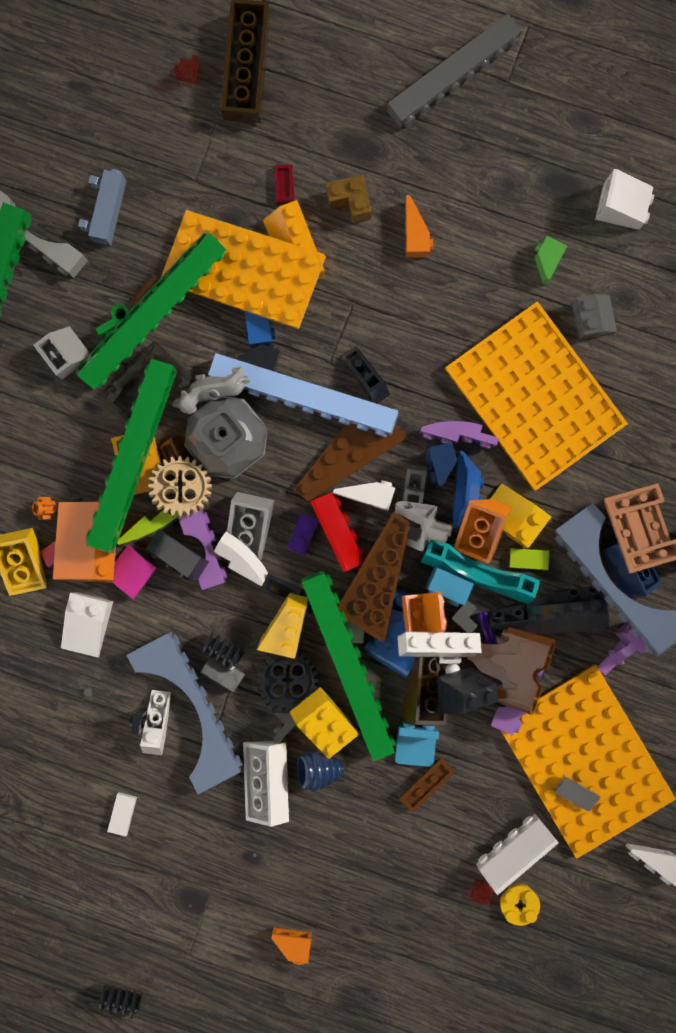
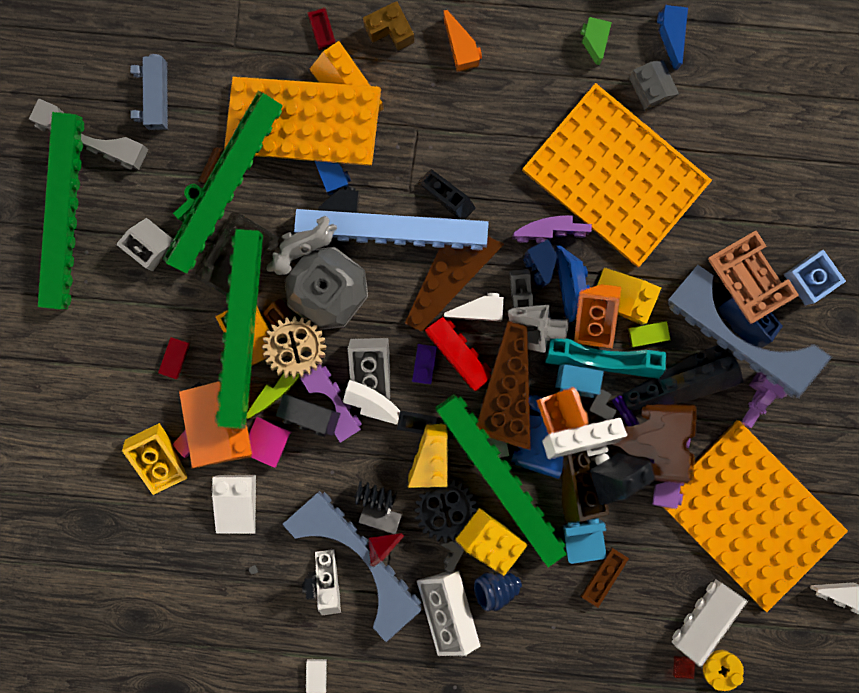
camera: 20 degrees left, 0 degrees up
orange gear [32,497,57,520] -> none
dark grey slope [554,775,600,812] -> none
none -> dark red tile [158,337,190,379]
none -> dark red slope [368,533,404,567]
none -> blue slope [657,5,688,70]

